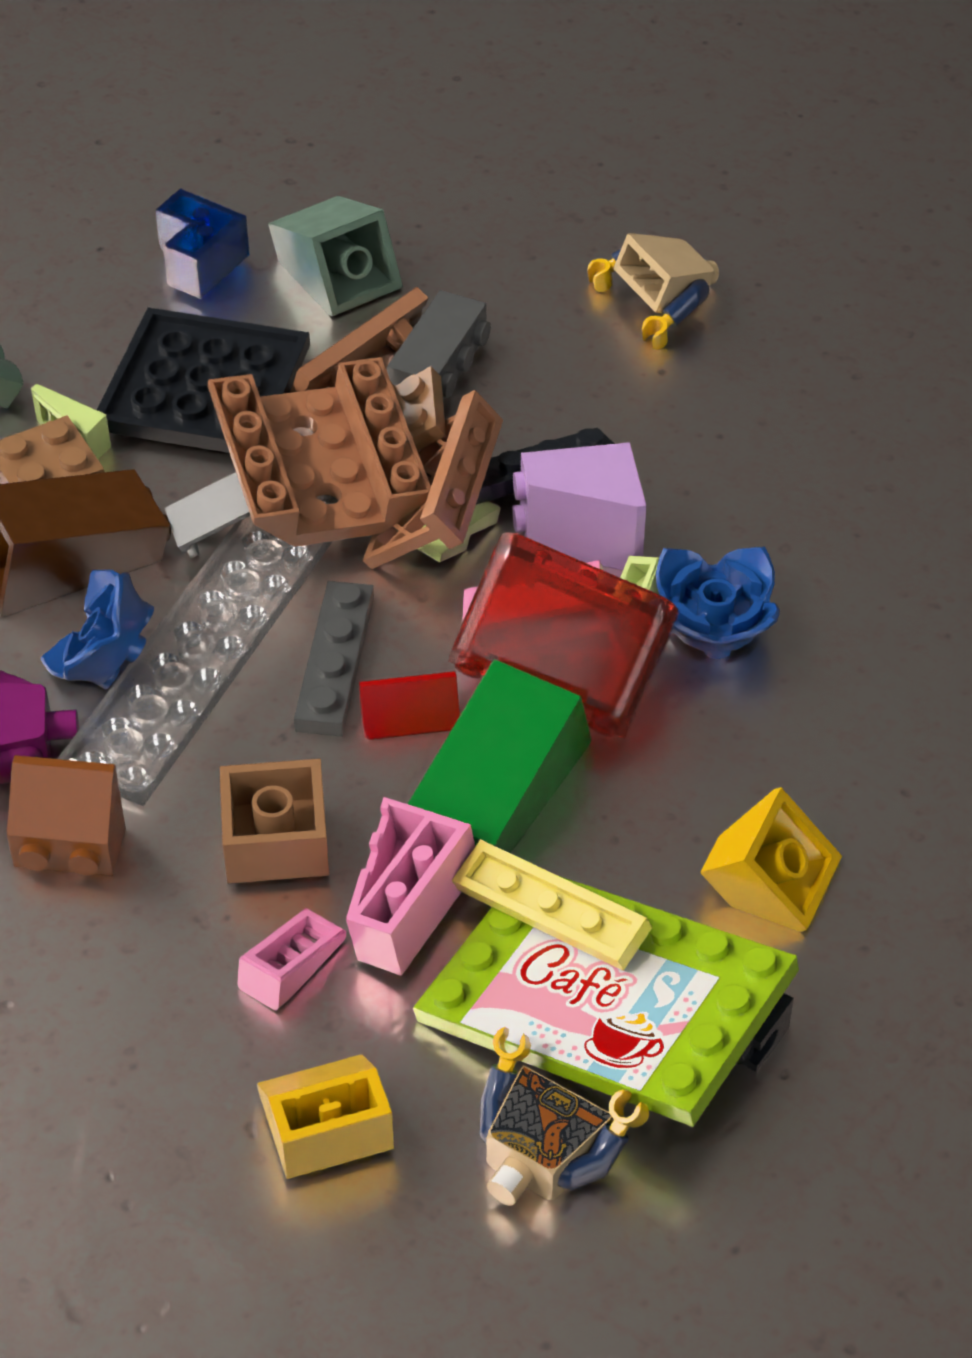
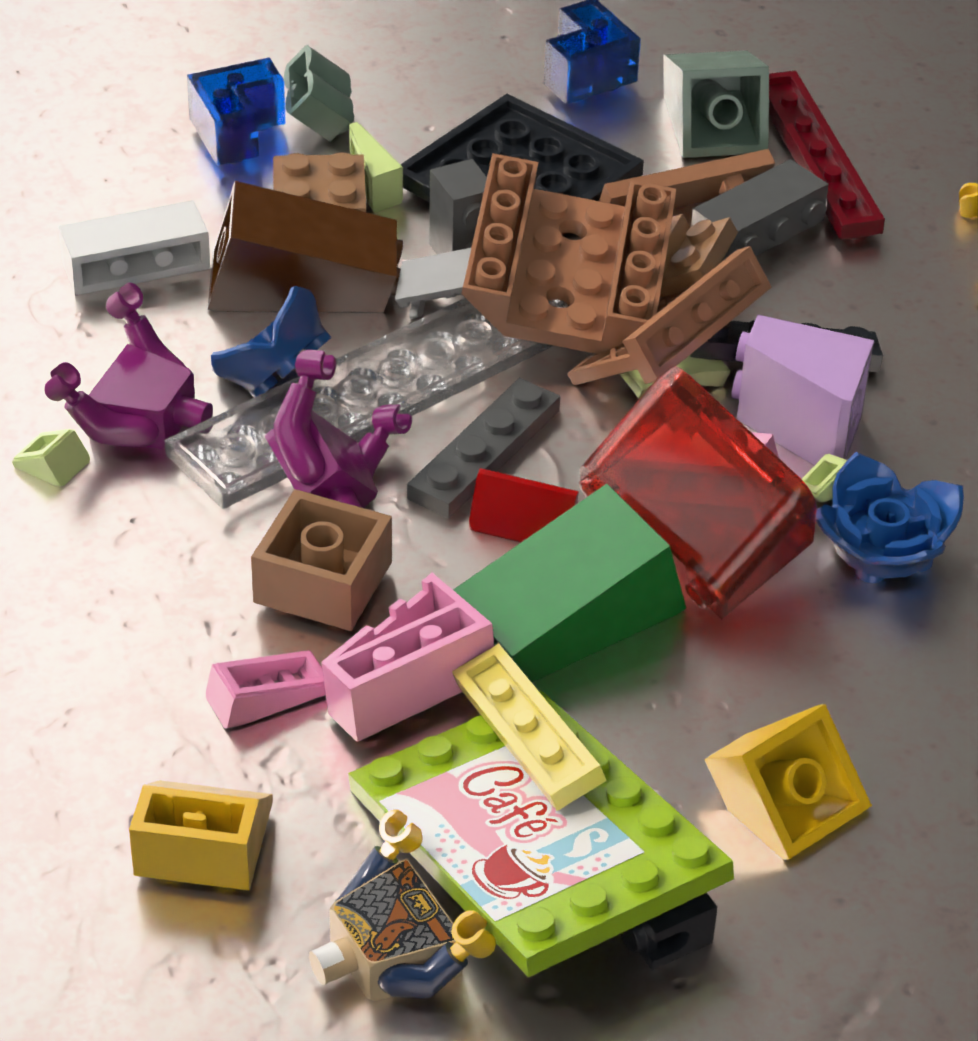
camera: 25 degrees right, 5 degrees down
dark orange slope [7,755,126,876] -> none
none -> magenta torso [264,350,412,508]
none -> dark grey brick [429,159,487,254]
none -> dark red plate [769,70,885,240]

